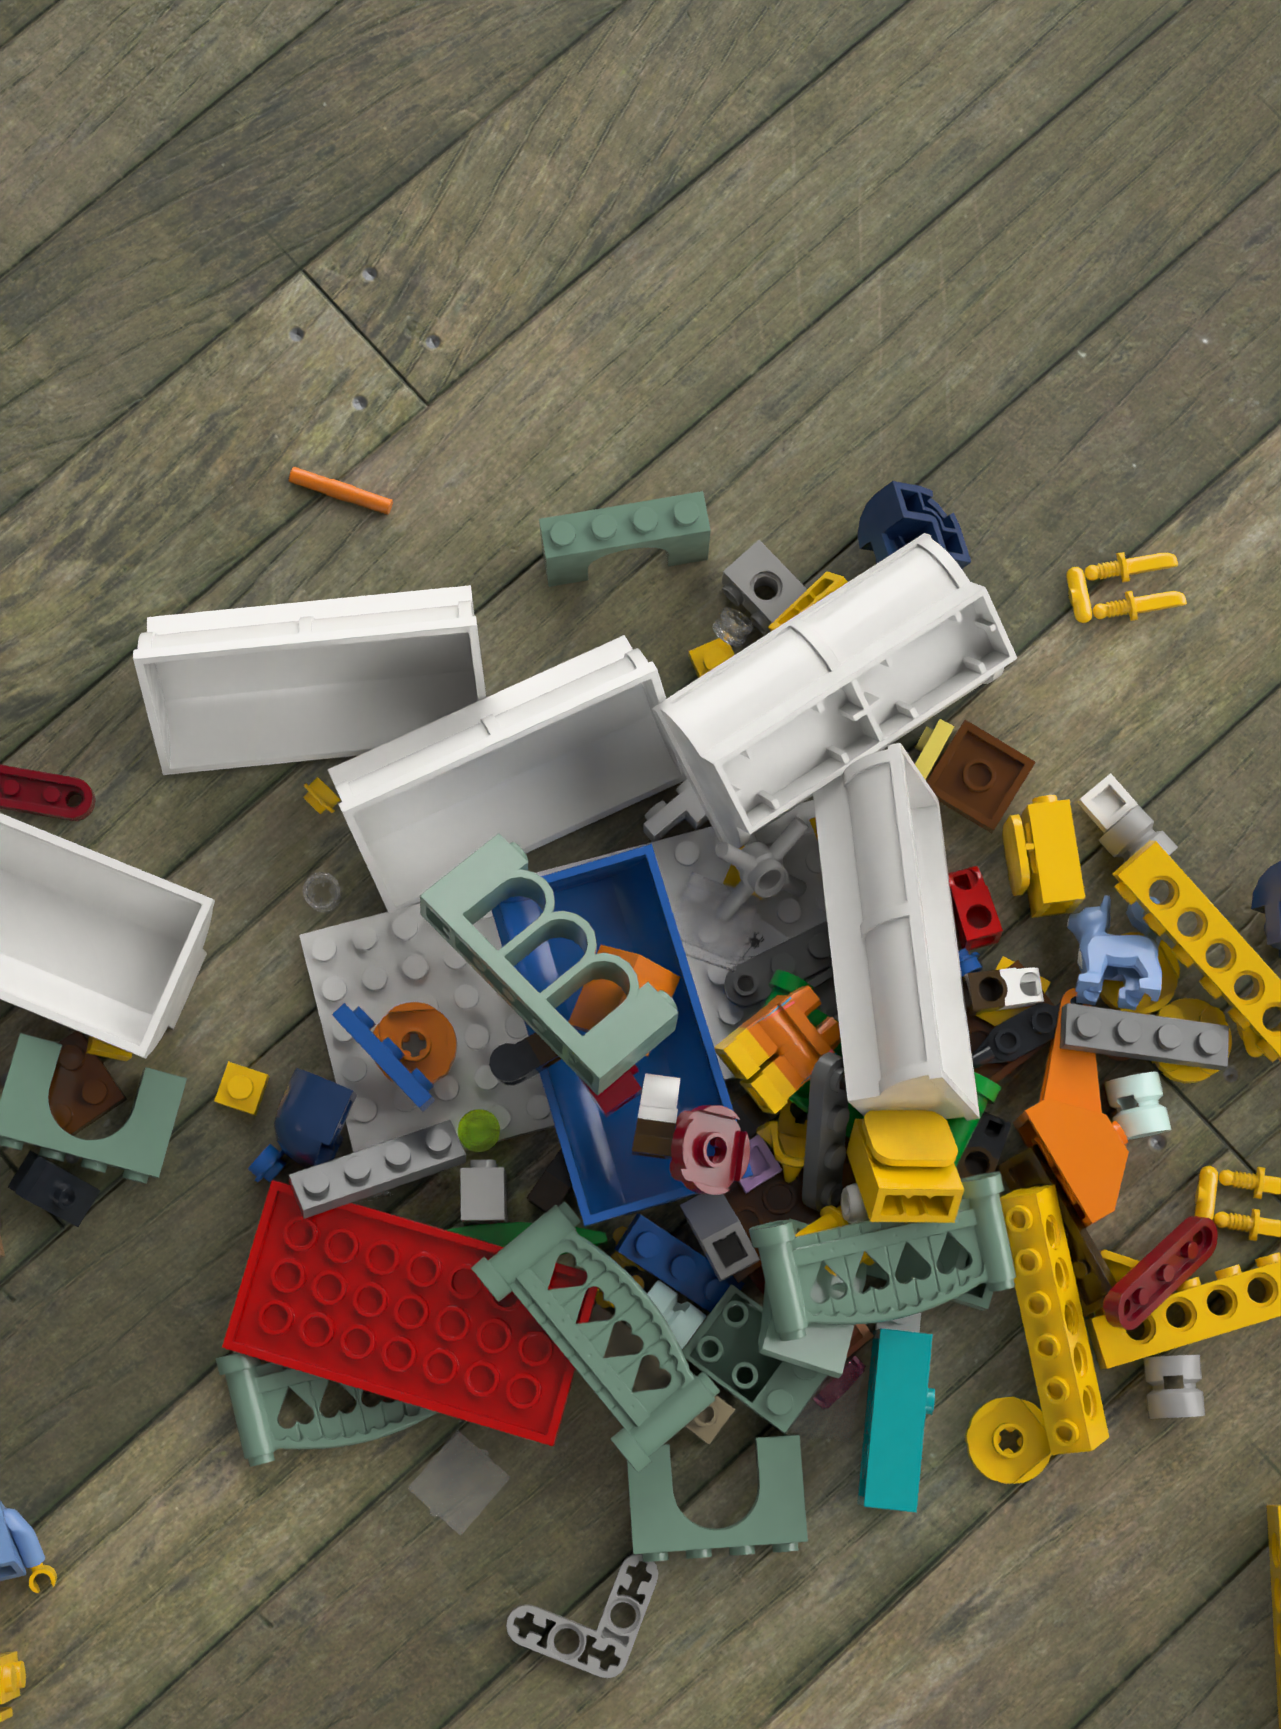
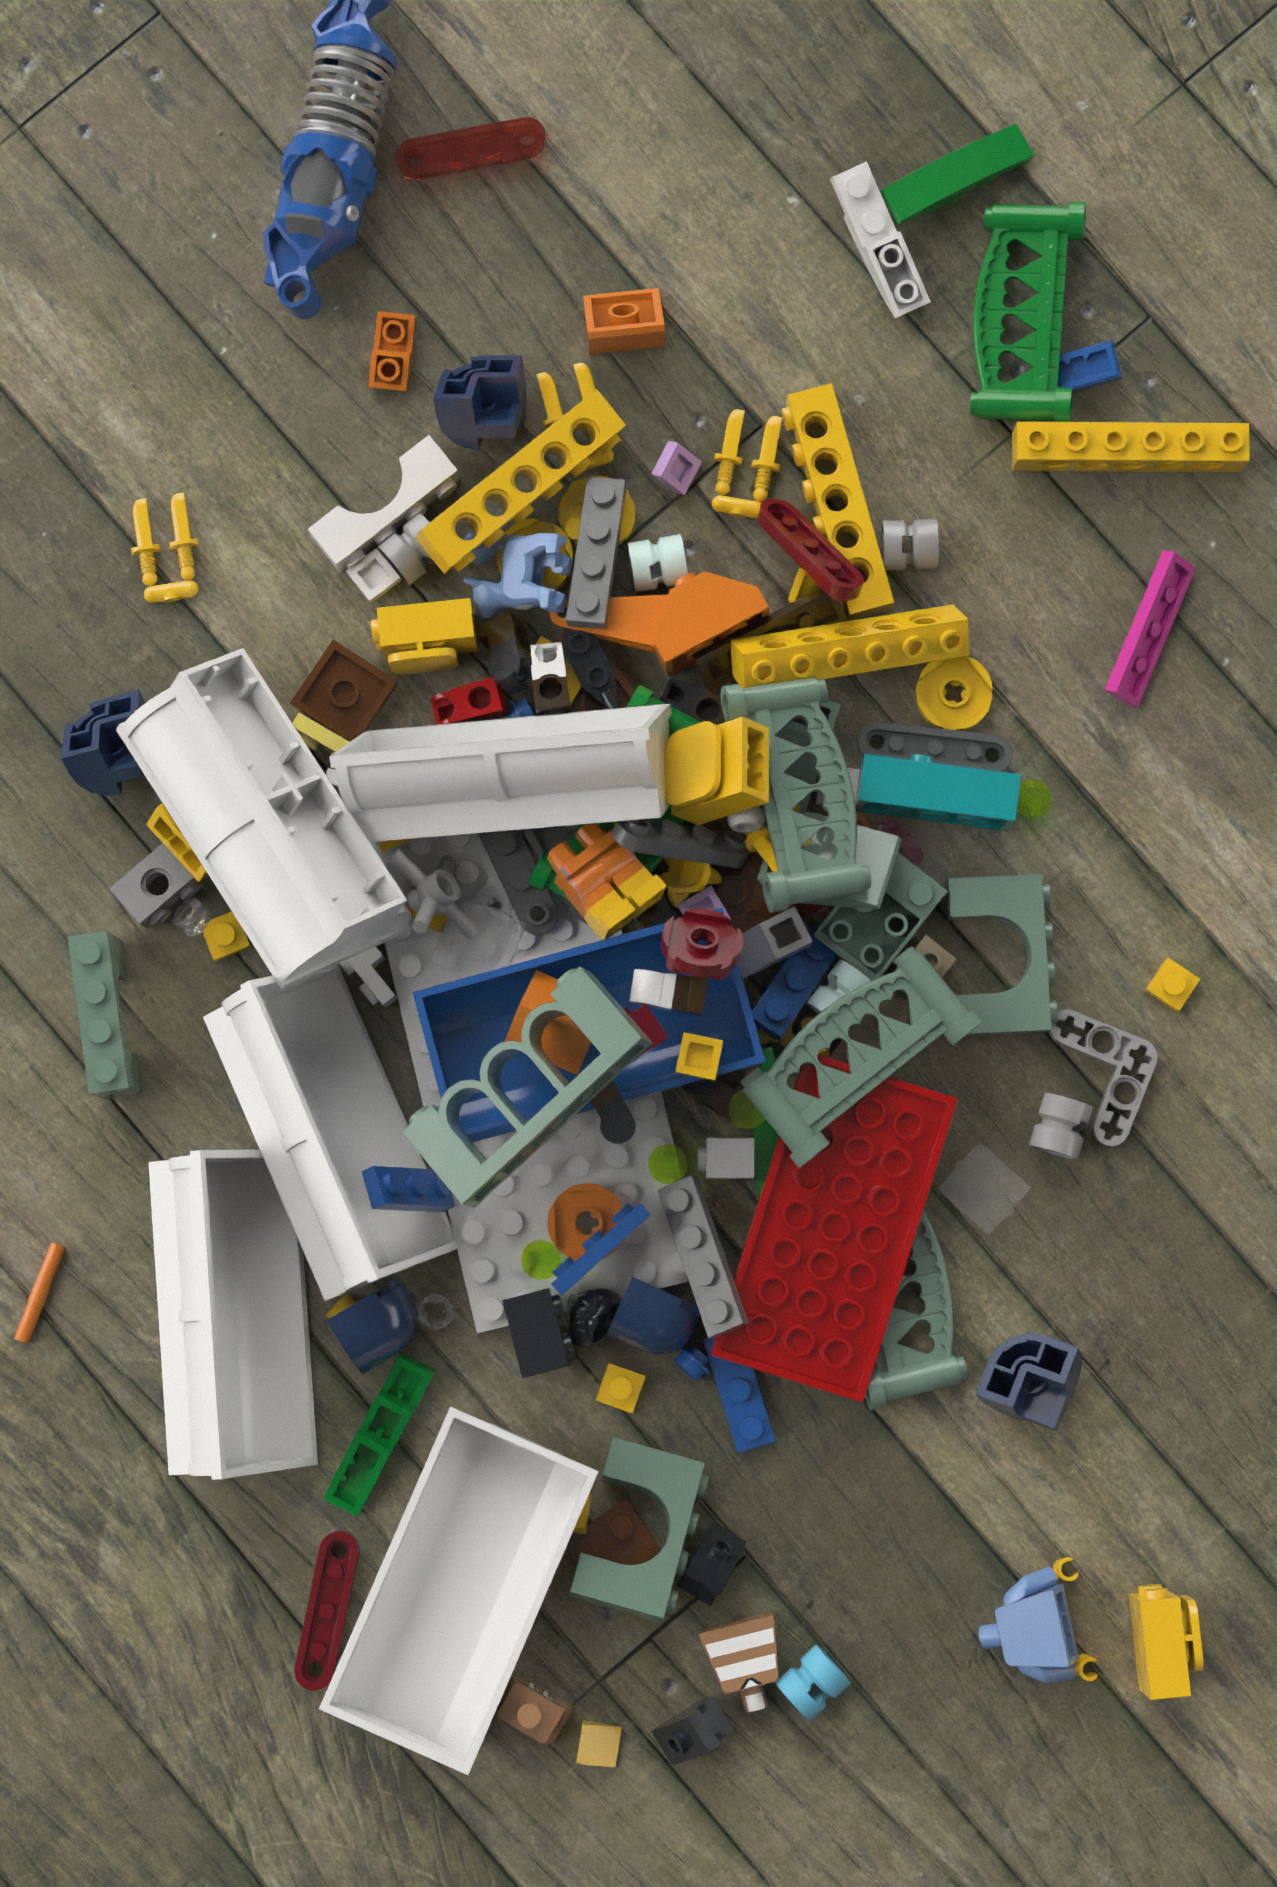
camera: 85 degrees left, 5 degrees up
none -> white arch [308,435,460,573]
none -> green slope [323,1352,436,1517]
none -> dark blue brick [327,1278,419,1374]
none -> blue plate [362,1166,455,1212]
none -> leg [476,613,532,694]
none -> black brick [502,1288,576,1378]
none -> clear neon green plate [521,1240,560,1280]
none -> black piece [566,1288,622,1348]
none -> lavender plate [651,441,702,495]
none -> yellow plate [675,1032,723,1081]
none -> blue plate [703,1337,775,1453]
none -> clear neon green plate [729,1090,766,1129]
none -> dark grey plate [857,722,1013,772]
none -> brick [976,1332,1082,1432]
none -> clear neon green plate [1017,779,1052,818]
none -> light grey wheel [1029,1093,1093,1160]
none -> dark pink plate [1105,550,1196,708]
none -> yellow plate [1144,958,1200,1012]

